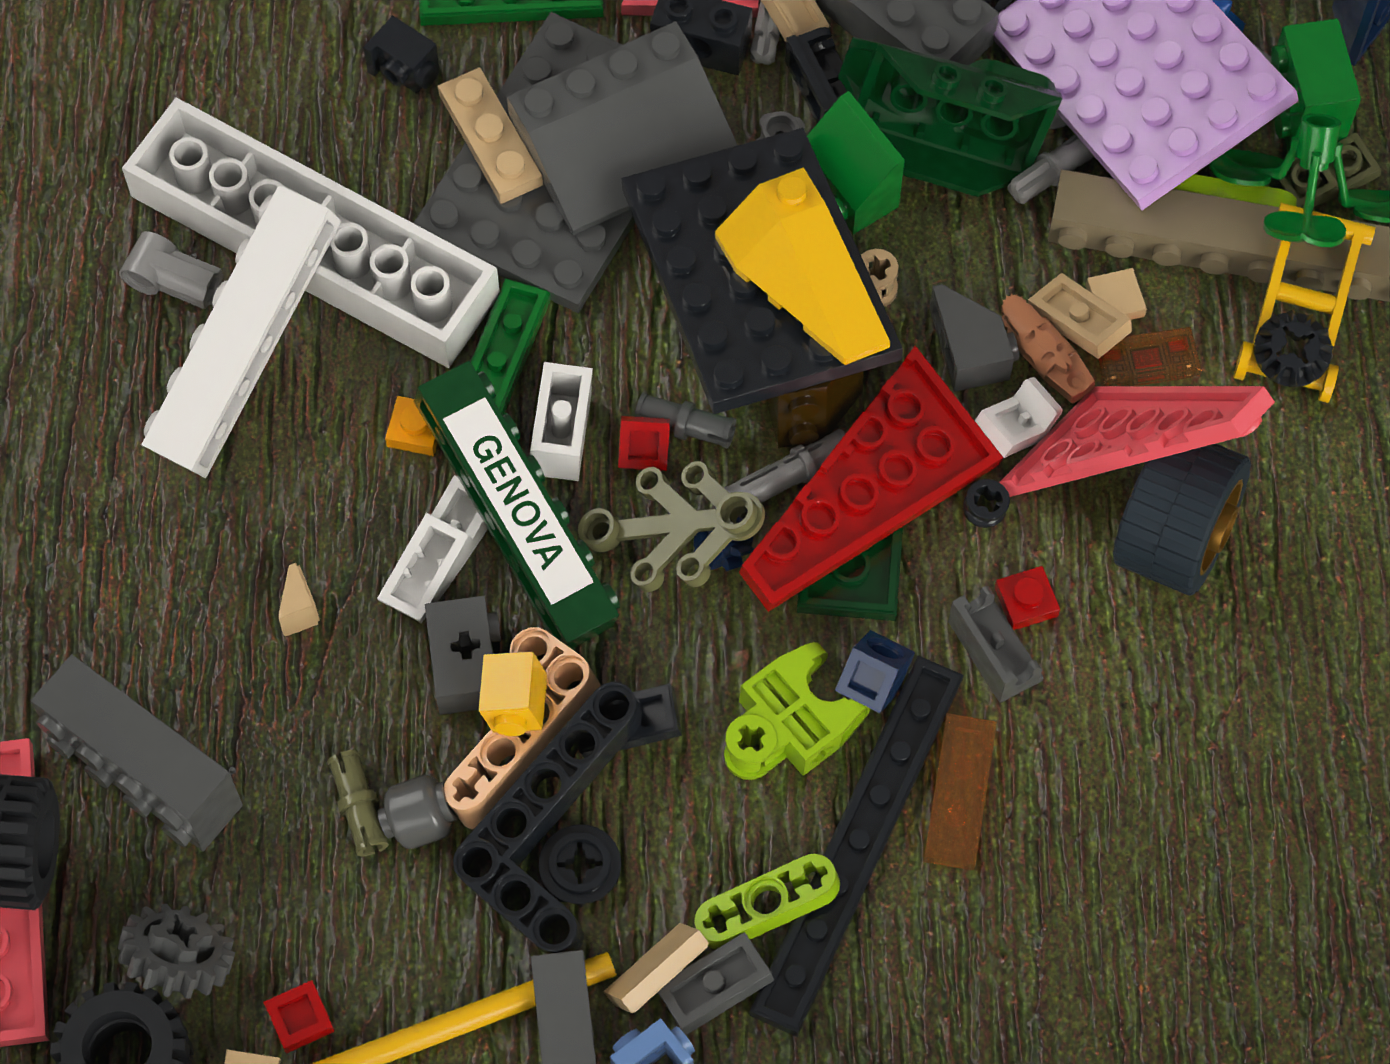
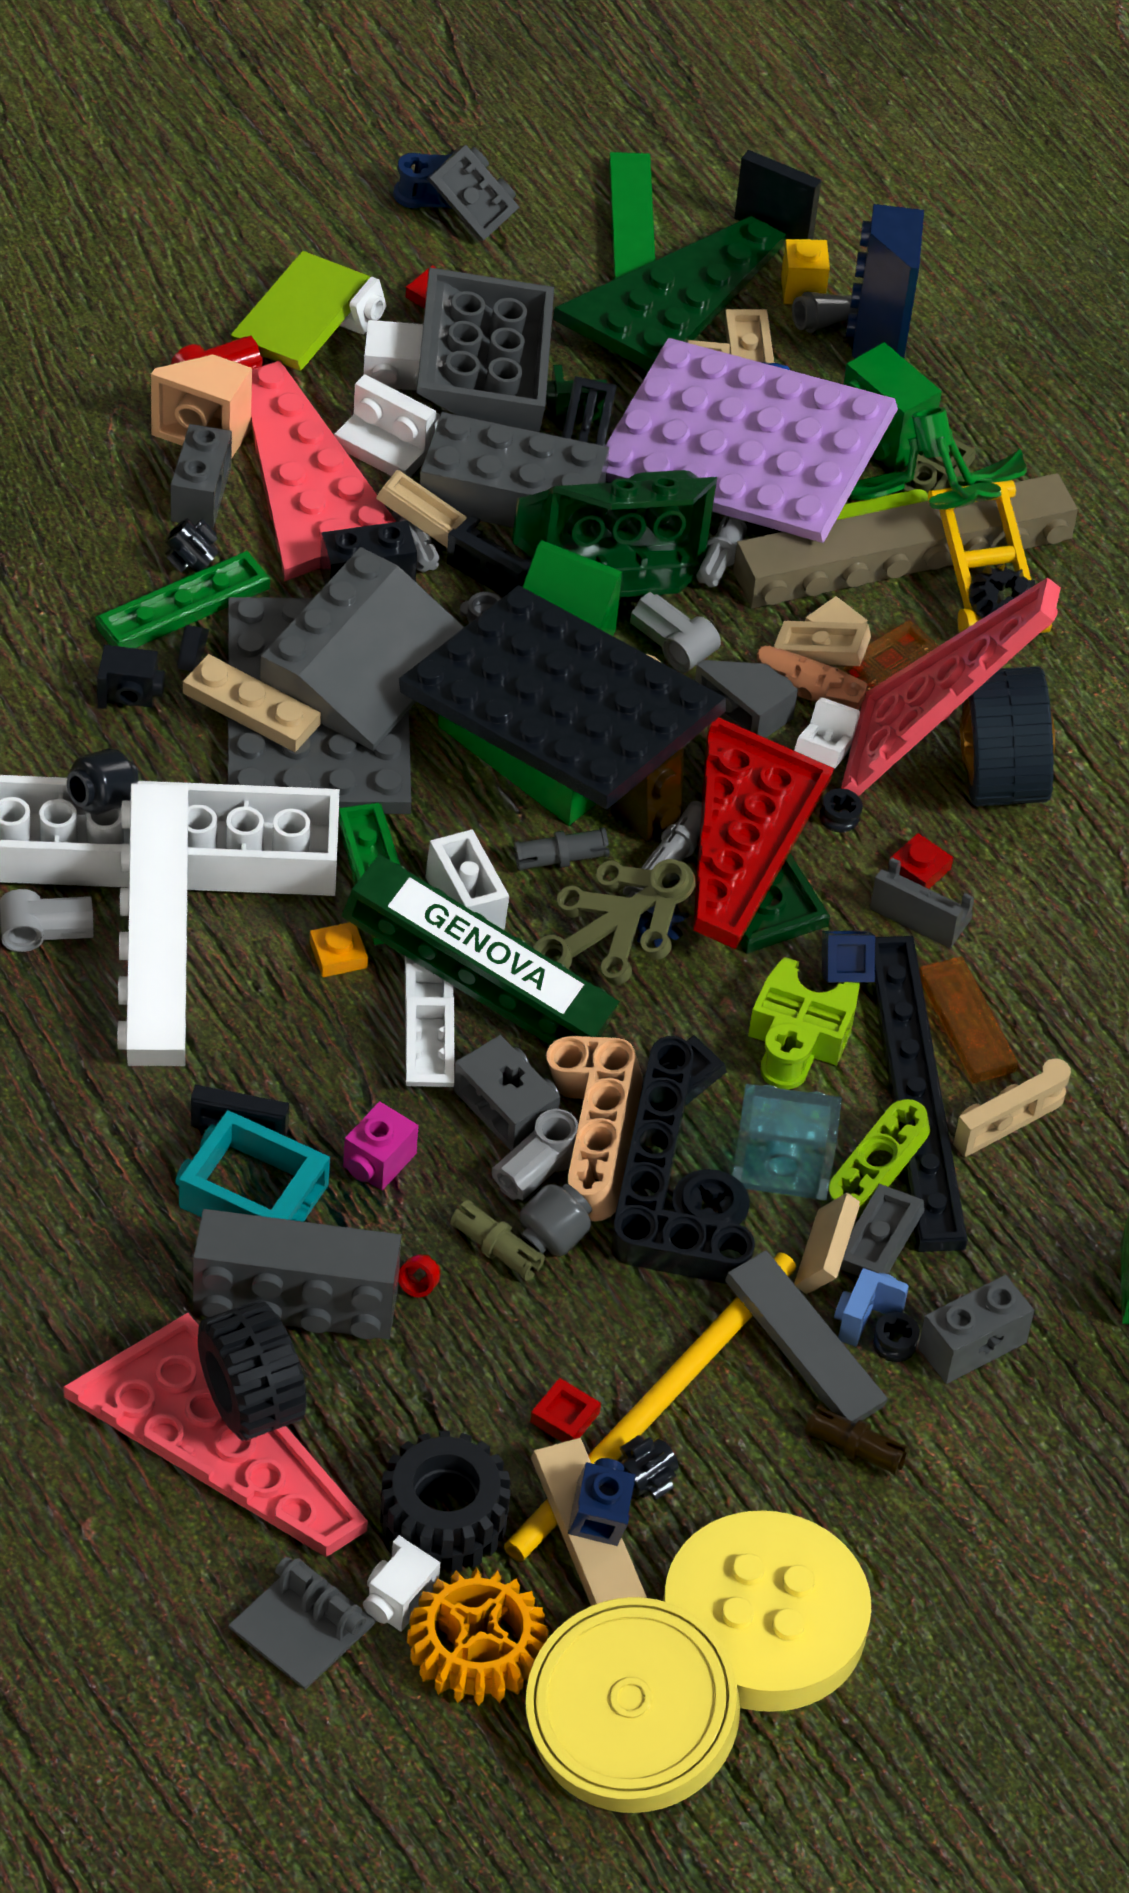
camera: 35 degrees left, 15 degrees down
dark grey gear [117,904,235,999] -> none
tan slope [278,563,320,636] -> none
yellow brick [478,652,547,736] -> none
red plate [618,416,670,471] -> none
yellow wedge [715,167,890,365] -> none
none -> black head [66,748,138,815]
none -> teal window [175,1110,330,1222]
none -> black tile [177,625,209,671]
none -> black tile [191,1084,289,1137]
none -> dark pink brick [343,1101,419,1191]
none -> red hinge [399,1254,441,1298]
none -> light grey piece [492,1108,578,1201]
none -> light grey piece [630,592,721,673]
none -> clear light blue brick [732,1084,842,1200]
none -> tan plate [953,1058,1071,1158]

